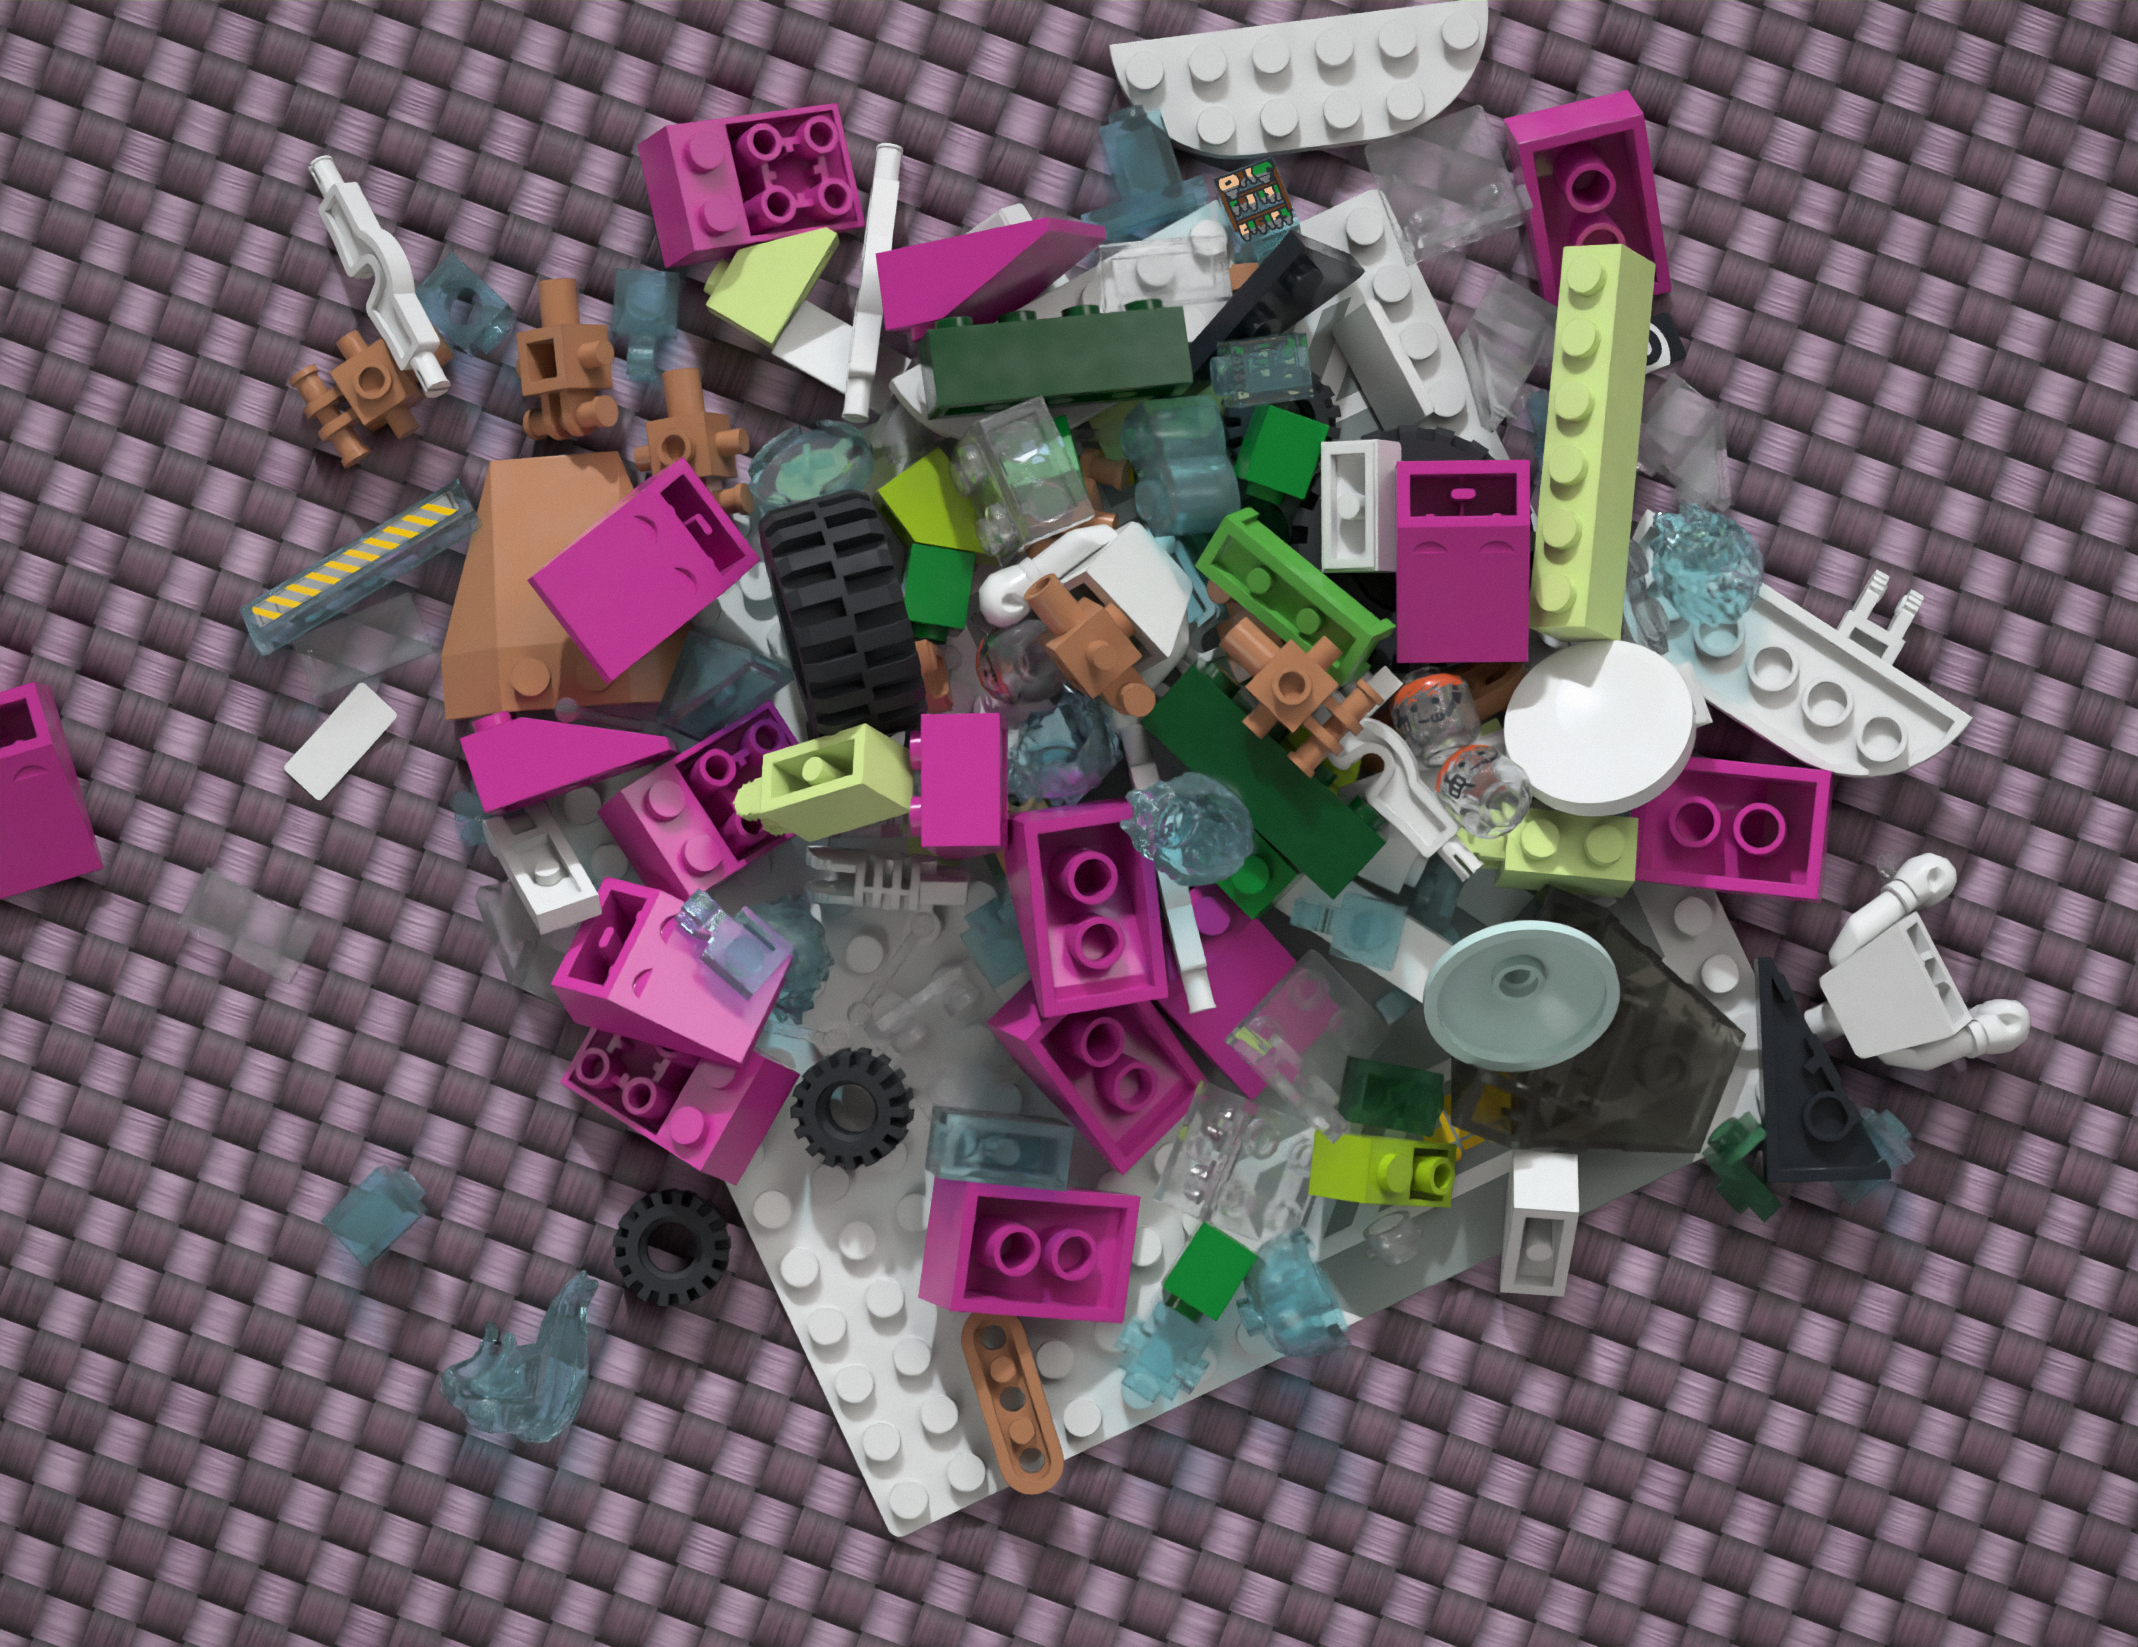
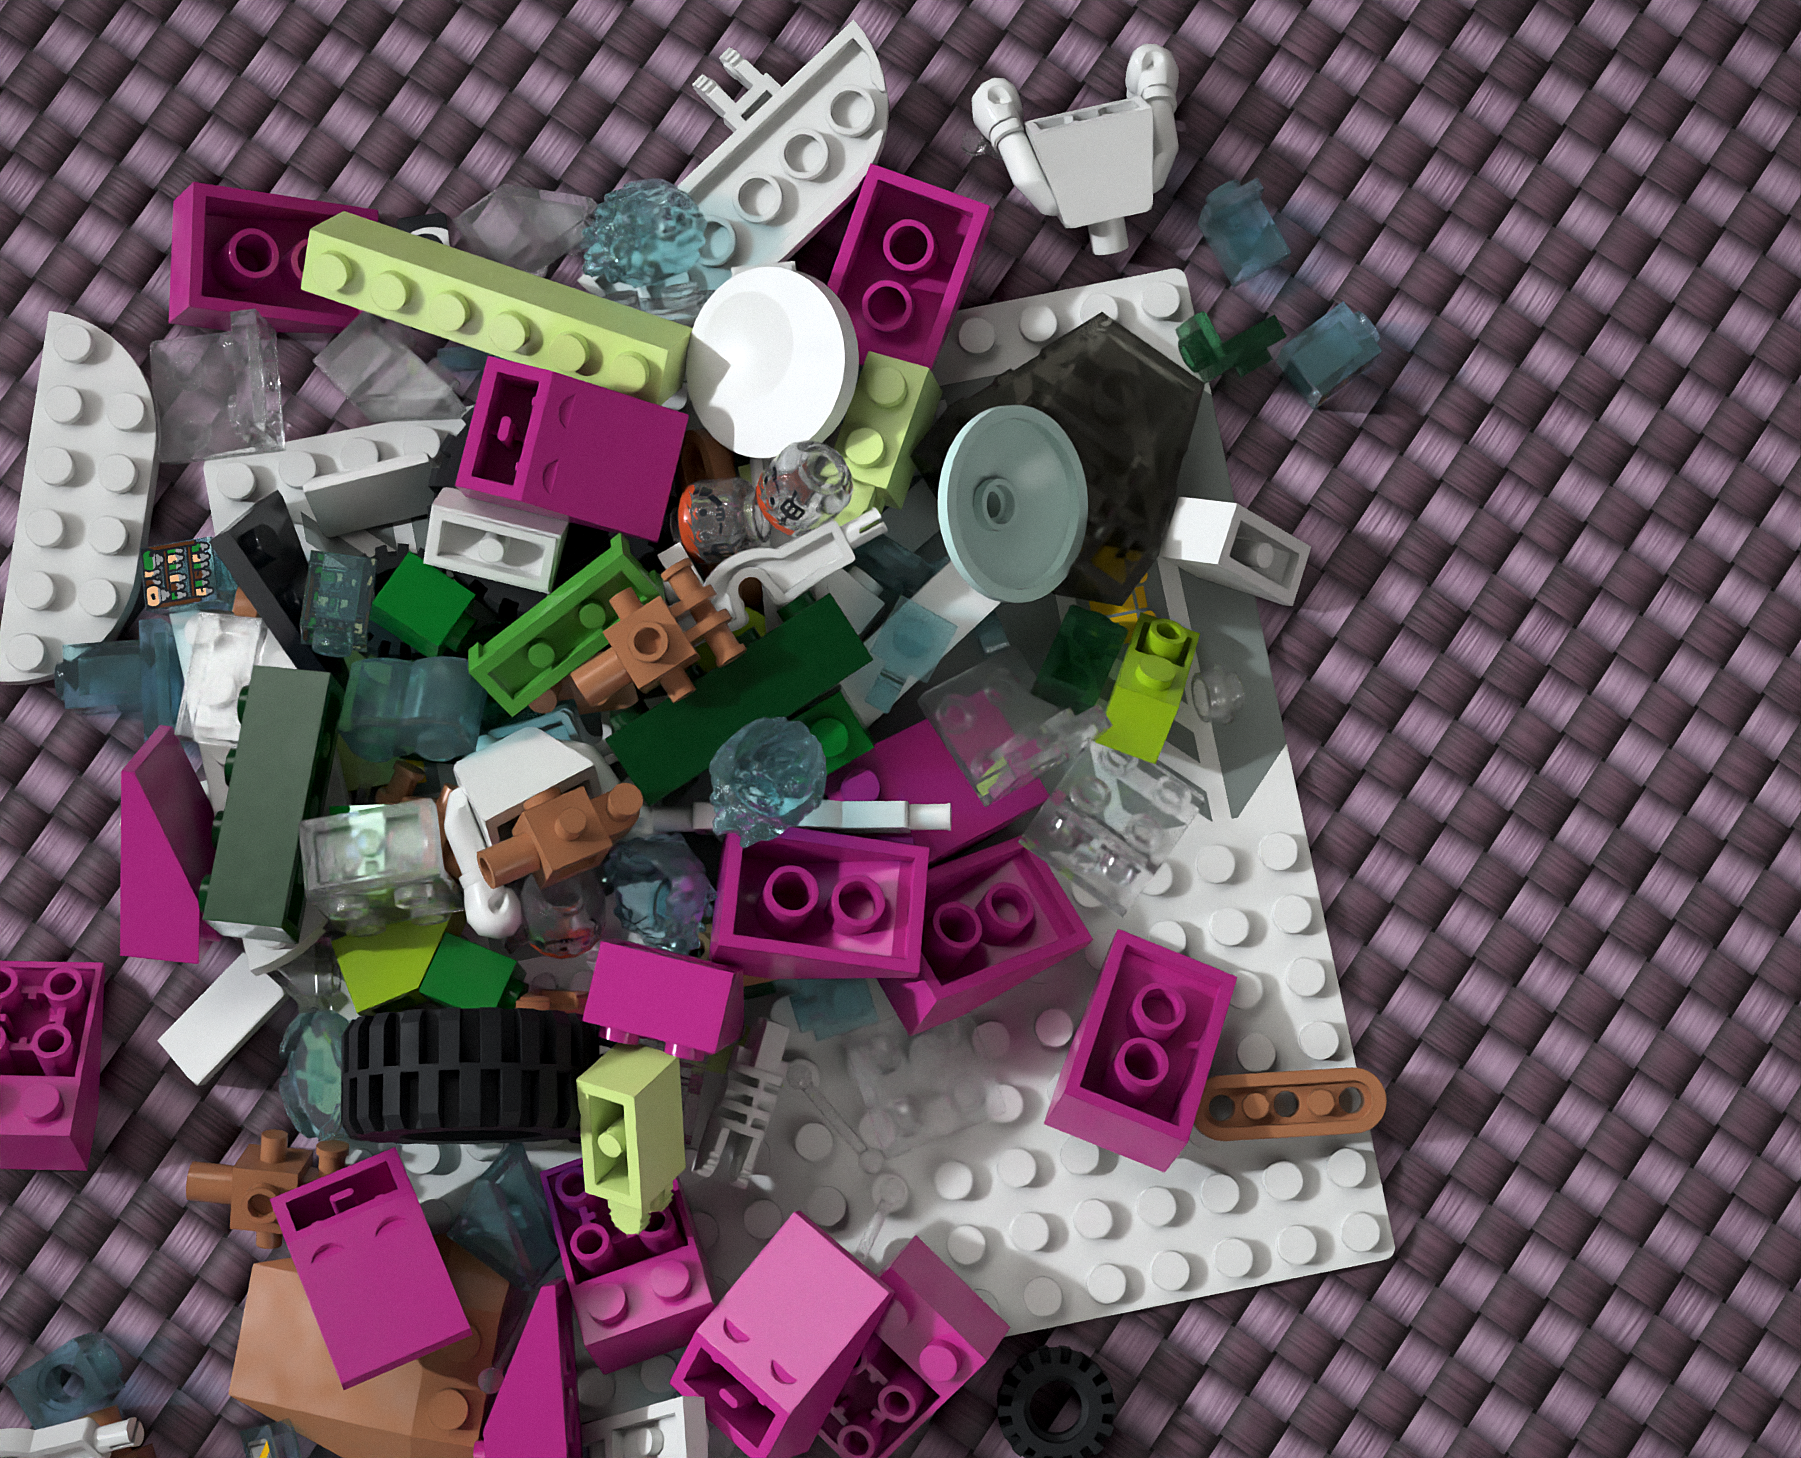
camera: 75 degrees left, 5 degrees down
nougat piece [515,278,619,440] -> none
clear light blue plate [612,268,682,382] -> none
clear light blue plate [673,888,794,1001] -> none
yellowish green slope [703,227,840,349] -> none
clear light blue hair [728,894,835,1025] -> none
black tyre [790,1047,915,1170] -> none
white piece [842,143,903,423] -> none
clear light blue brick [925,1105,1074,1192] -> none
clear light blue brick [1113,1297,1214,1403] -> none
green brick [1161,1218,1258,1323] -> none
clear light blue cylinder [1236,1225,1352,1359] -> none
black wing [1754,957,1891,1183] -> none
none -> clear light blue brick [1275,301,1382,410]

